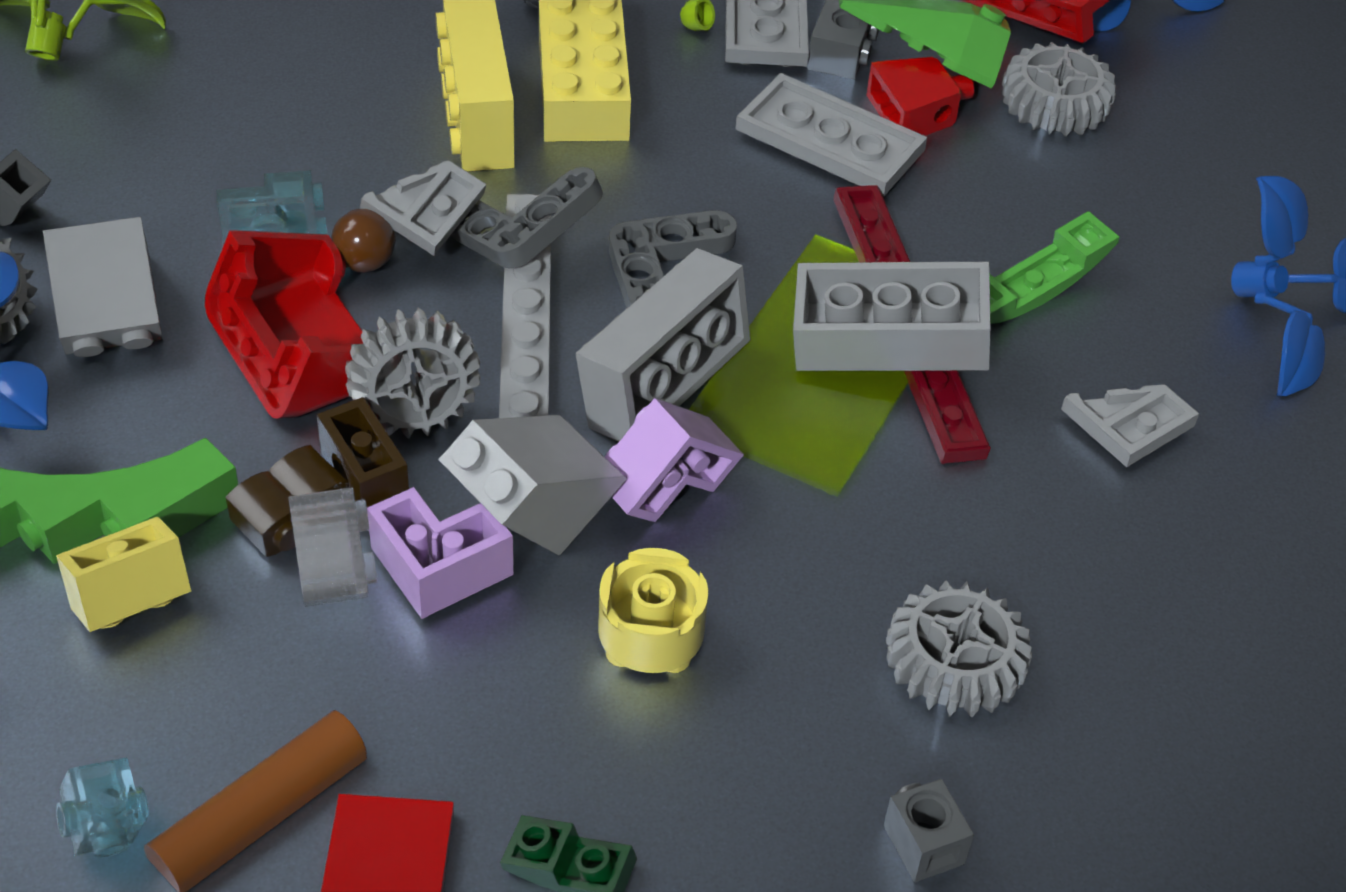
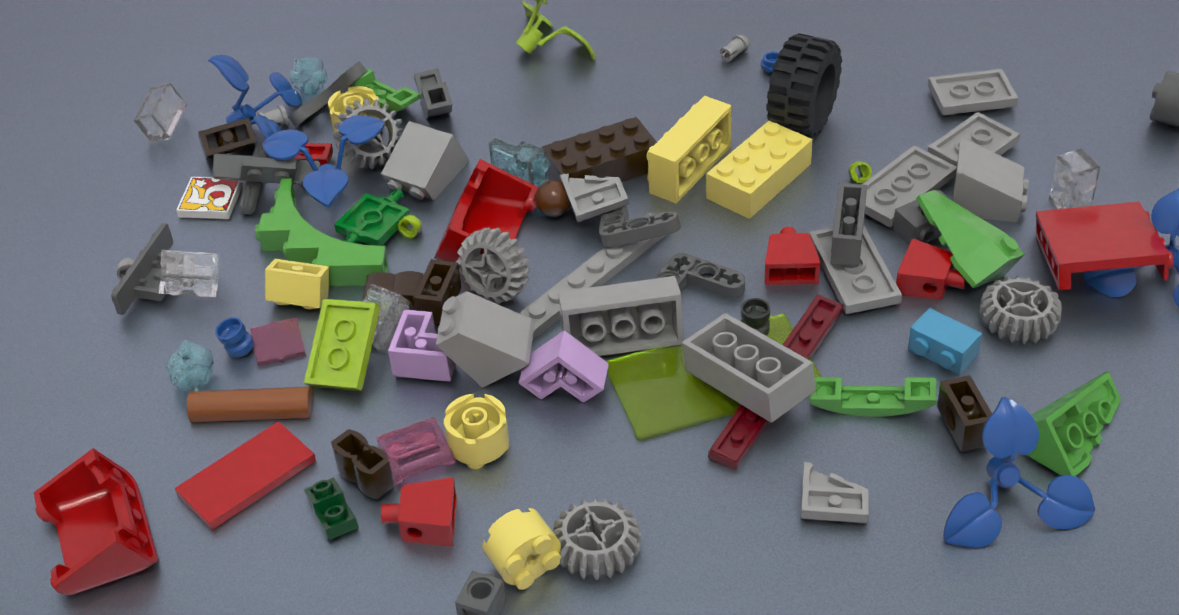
camera: 50 degrees right, 5 degrees down
none -> blue wheel [215,317,254,358]
none -> clear pink piece [250,317,306,366]
none -> lime plate [304,299,381,392]
none -> dark brown brick [331,429,395,499]
none -> green plate [334,188,410,246]
none -> clear pink plate [376,417,455,484]
none -> red torso [381,477,457,546]
none -> lime hinge [398,215,422,238]
none -> light yellow brick [482,508,562,590]
none -> dark brown brick [541,117,657,182]
none -> pearl dark grey wheel [741,298,770,336]
none -> red torso [764,227,820,285]
none -> dark grey brick [830,183,867,266]
none -> dark azure brick [908,308,982,375]
none -> dark brown brick [937,375,992,452]
none -> bright green wedge [1027,371,1122,476]

